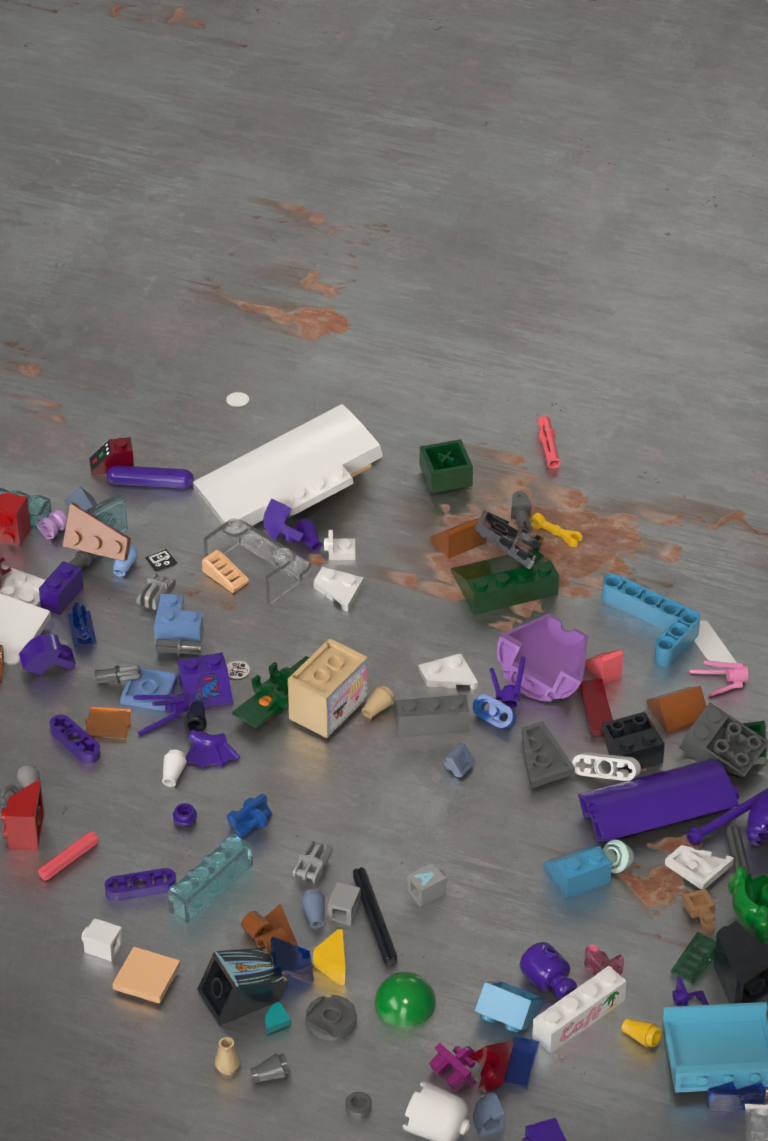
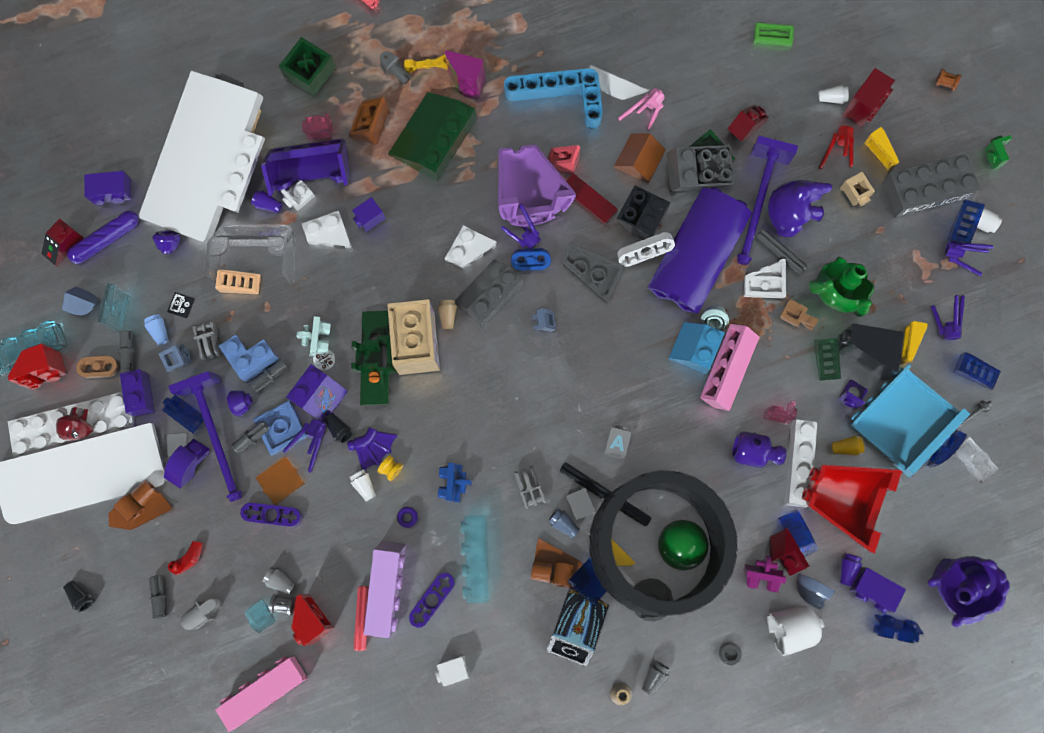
camera: 35 degrees left, 35 degrees up
lavender wheel [38,509,67,539] -> none
wing [63,503,131,561] -> none
light nougat tile [112,947,180,1003] -> none
white sticker [226,392,249,407] -> none
dark purple brick [263,498,305,544] -> none
teal tile [265,1001,291,1034] -> none
black wing [474,510,544,569] -> none
slope [475,980,546,1032] -> none
none -> medium nougat plate [76,356,120,378]
none -> dark purple brick [84,171,131,205]
none -> dark purple cone [152,231,181,254]
none -> sand blue brick [158,344,192,372]
none -> dark purple tile [168,371,242,502]
none -> dark purple cone [227,390,253,417]
none -> dark purple windscreen [261,139,350,196]
none -> light aqua hips [296,316,331,357]
none -> clear pink brick [302,113,332,140]
none -> dark purple brick [352,197,386,232]
none -> lavender wedge [364,541,406,638]
none -> yellow wheel [377,455,403,482]
none -> magenta slope [445,50,486,99]
none -> black tyre [589,470,737,616]
none -> bright pink brick [700,324,759,411]
none -> red cone [802,465,903,554]
none -> dark purple cone [839,553,863,586]

